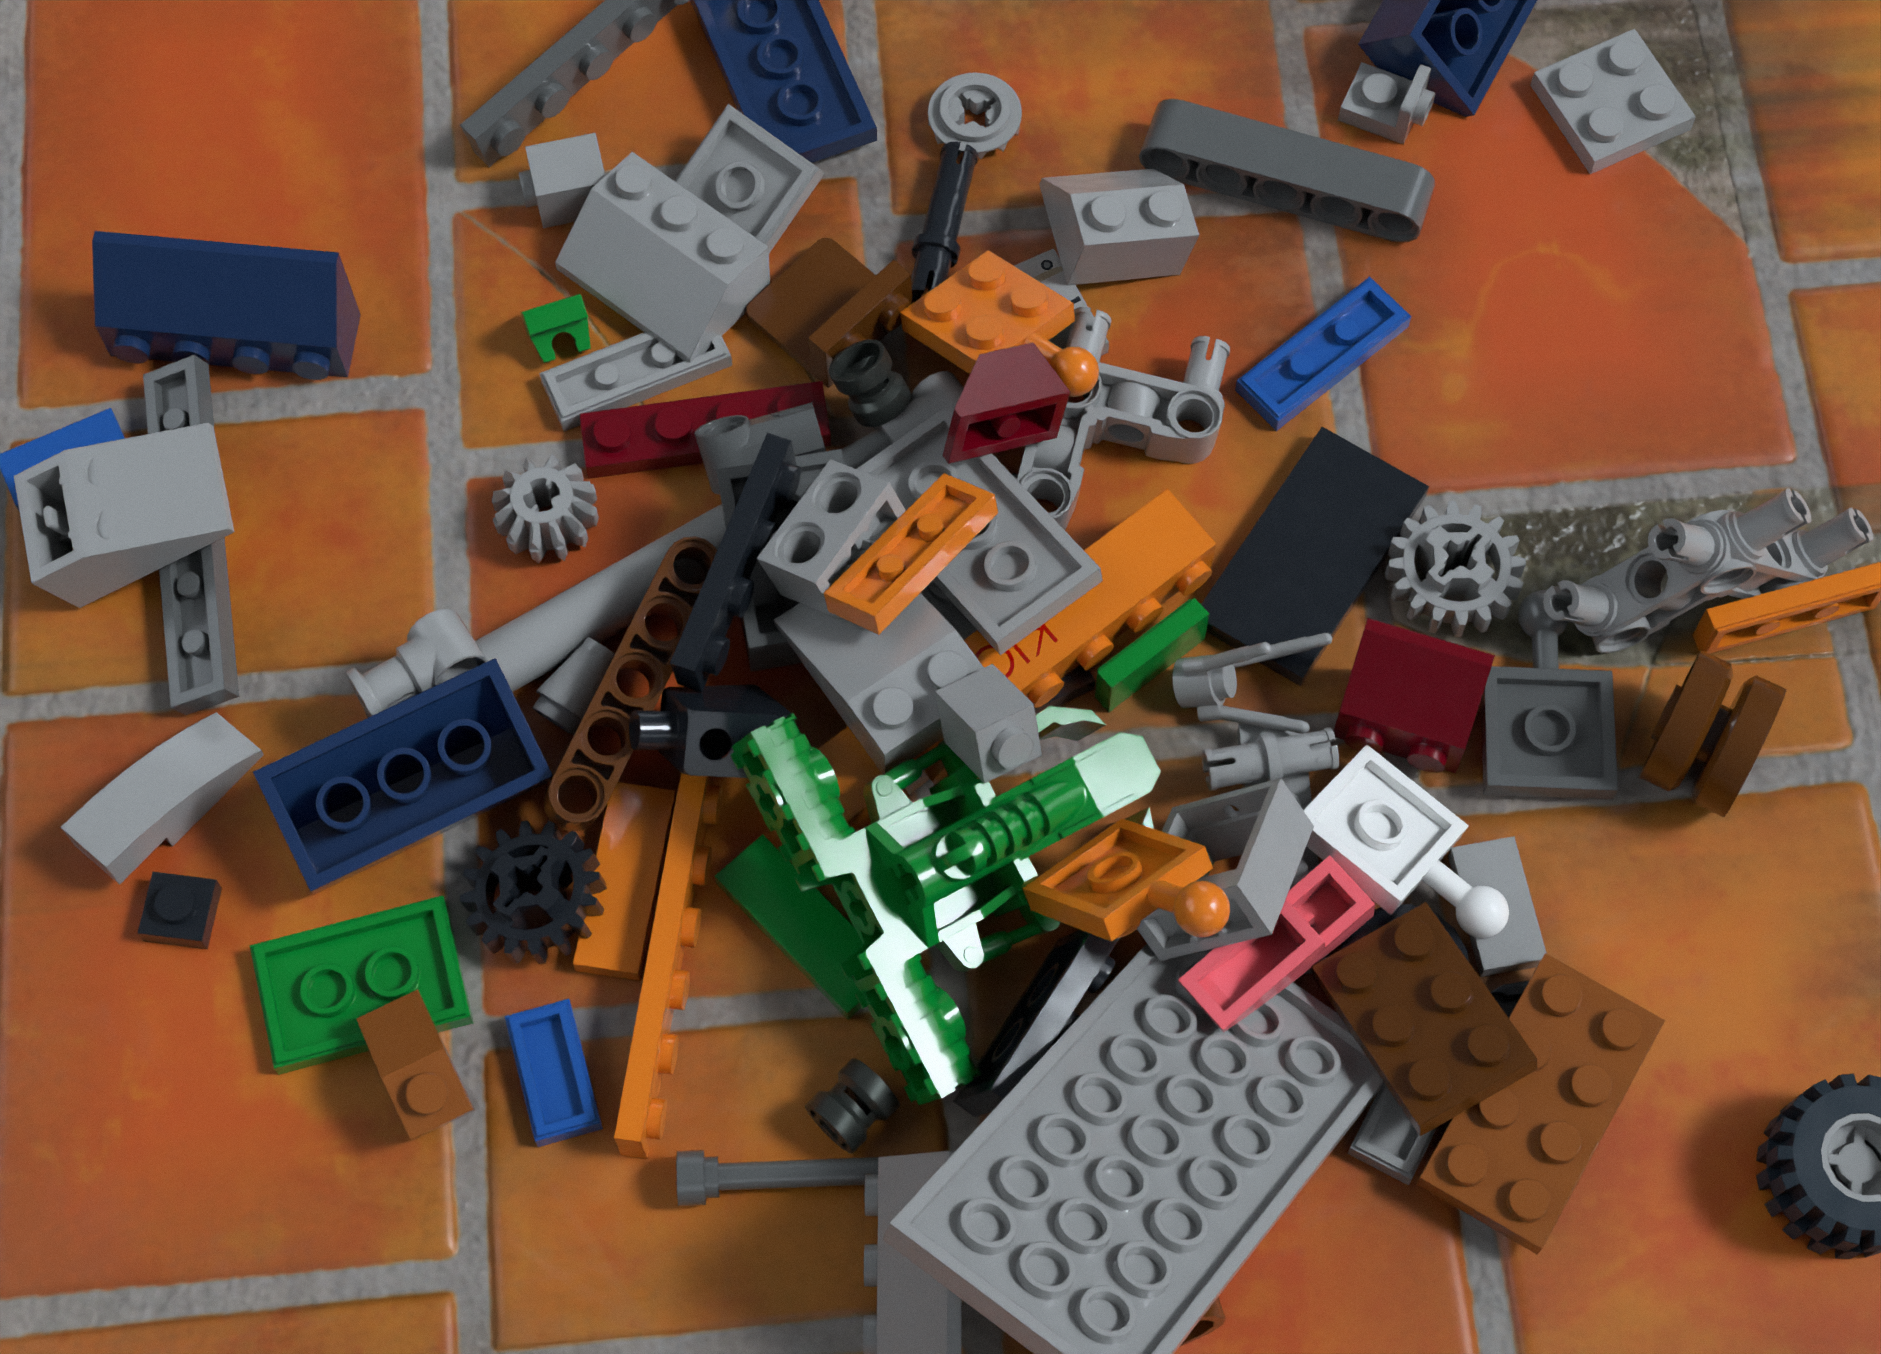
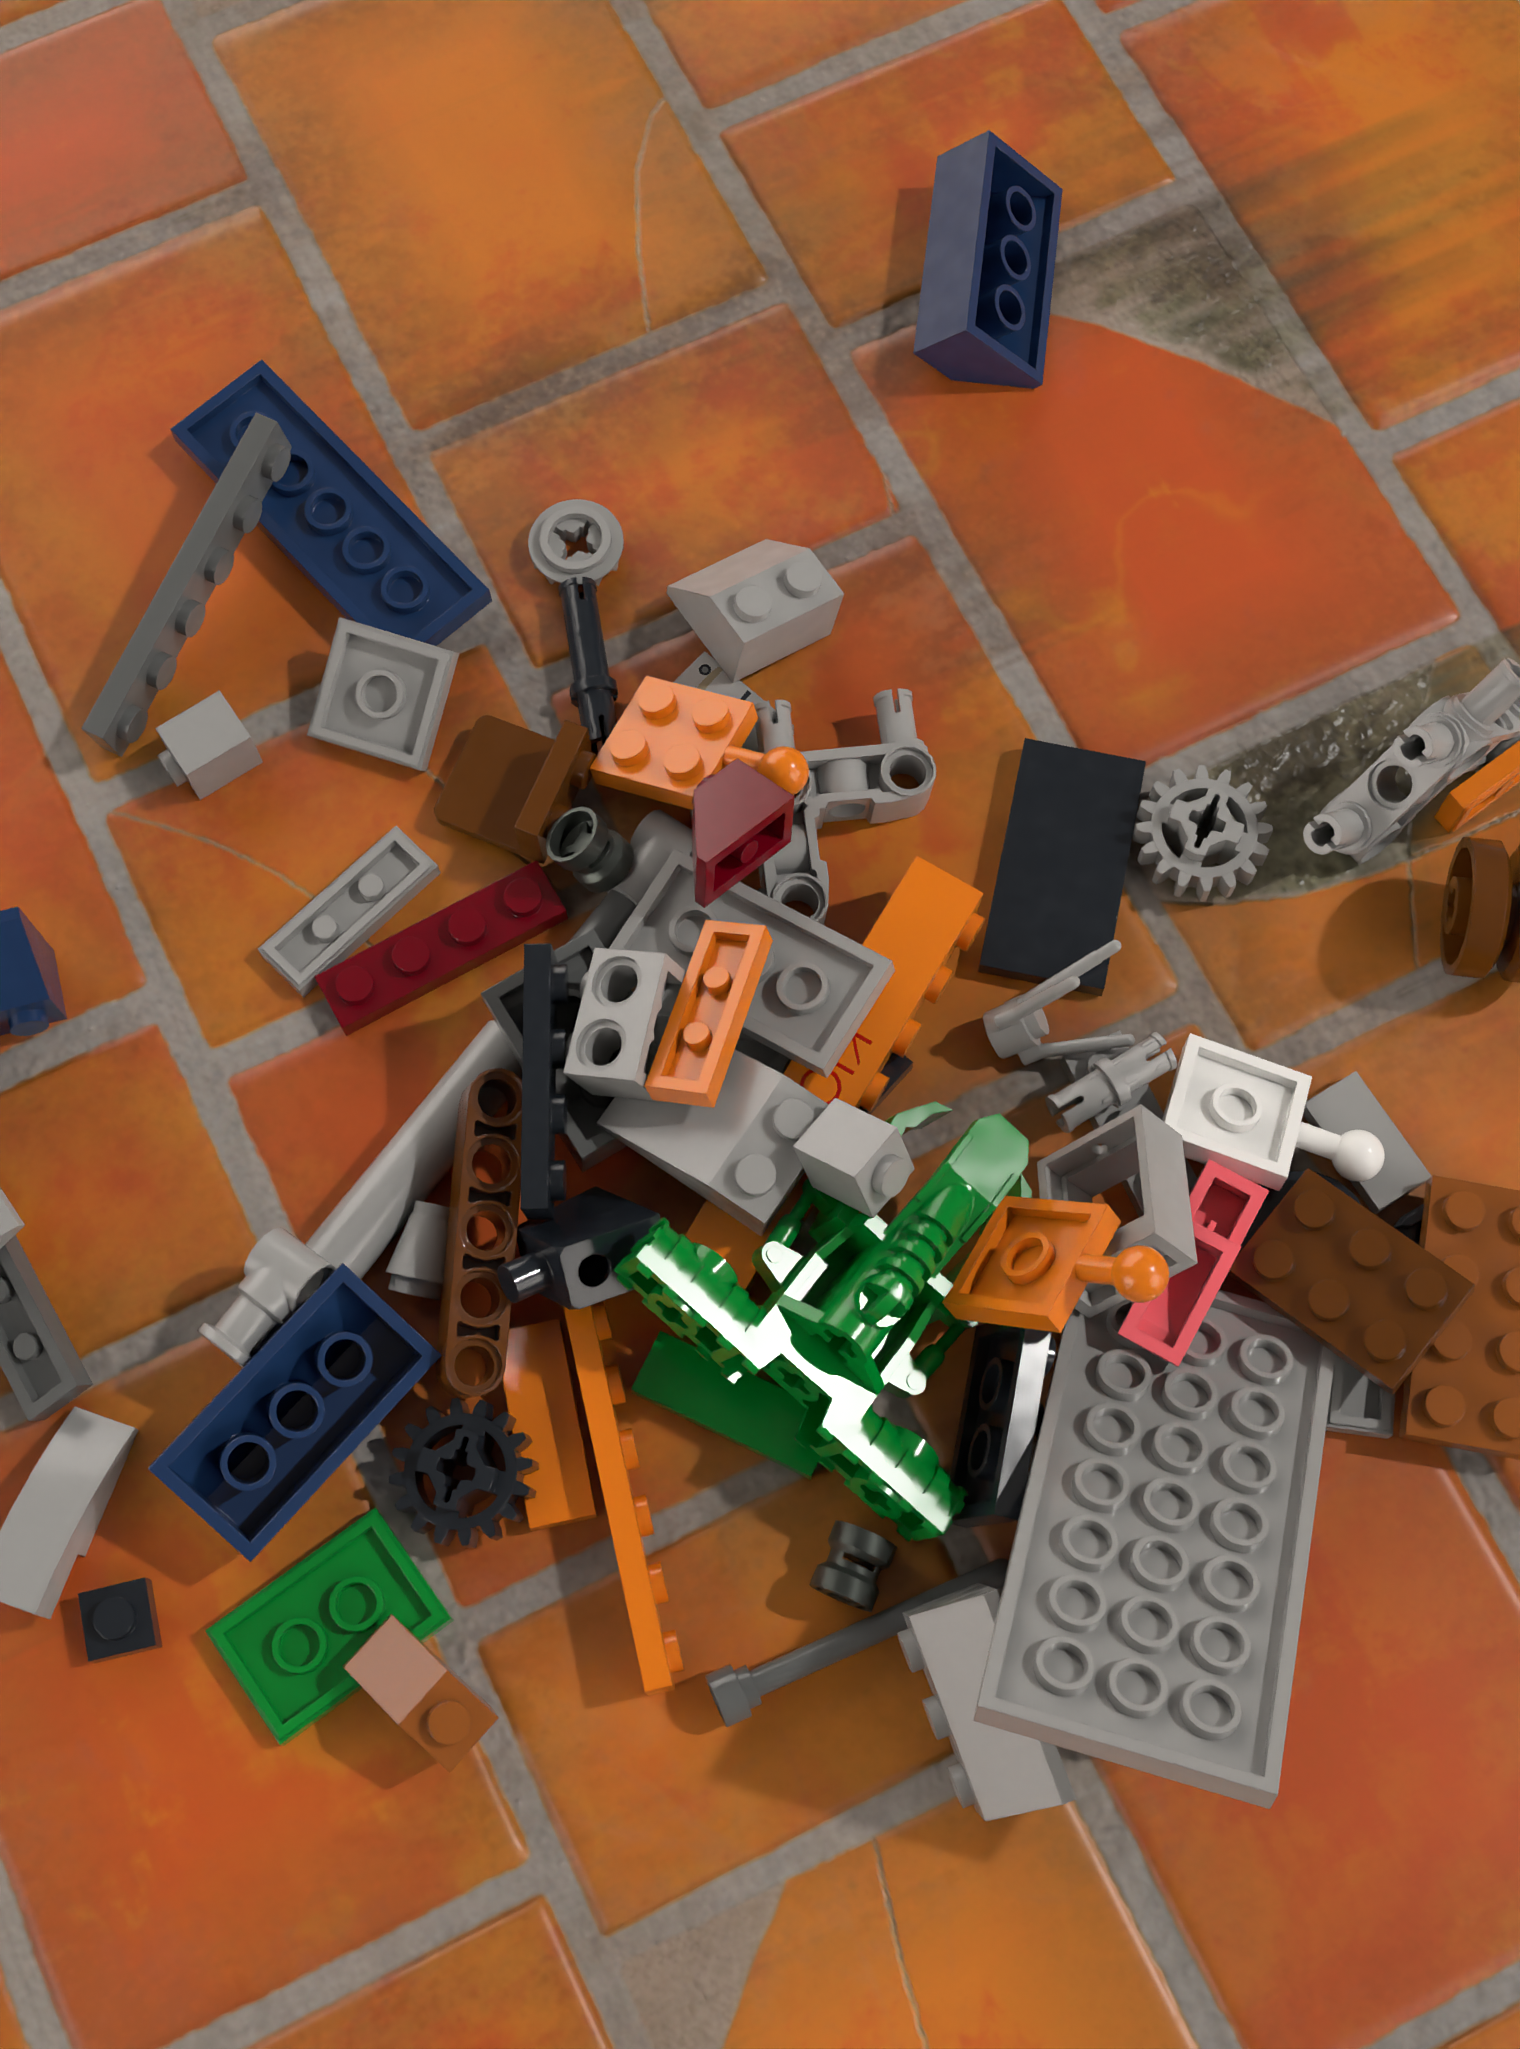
camera: 20 degrees left, 5 degrees up
light grey gear [492,454,599,564] -> none
blue tile [504,999,603,1147] -> none
green tile [520,294,591,363] -> none
light grey slope [555,152,770,363] -> none
dark grey piece [694,402,826,494] -> none
green tile [1095,598,1209,712] -> none
dark grey beam [1139,99,1435,242] -> none
blue tile [1235,277,1412,431] -> none
dark red slope [1333,618,1495,773] -> none
light grey bracket [1338,62,1436,145] -> none
dark grey plate [1481,590,1618,800] -> none
light grey plate [1530,29,1696,174] -> none

